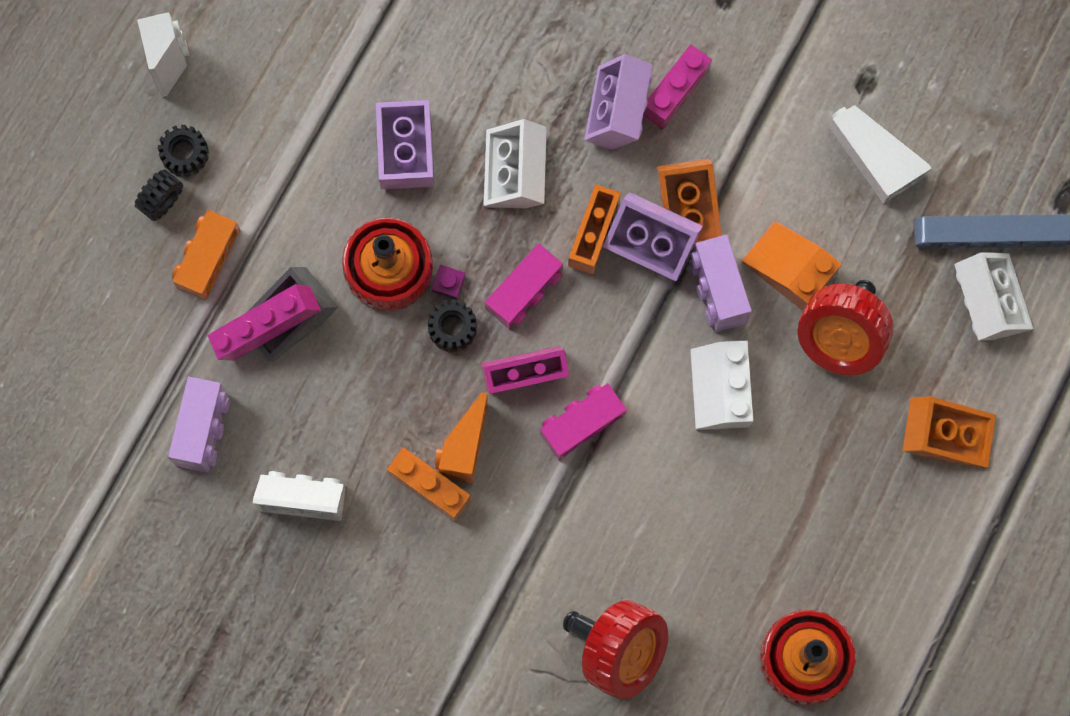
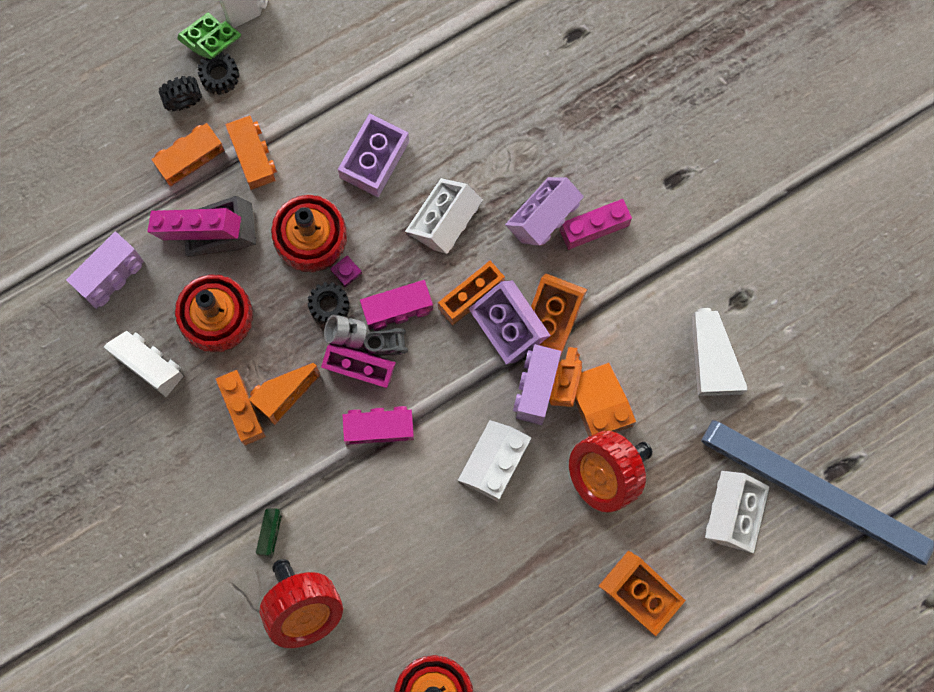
camera: 30 degrees right, 0 degrees up
none -> red wheel [175,274,253,353]
none -> bright green slope [177,12,241,59]
none -> orange brick [225,115,277,190]
none -> dark green slope [256,508,283,557]
none -> light grey wheel [324,315,366,349]
none -> dark grey piece [364,328,408,356]
none -> orange hinge [549,347,582,407]

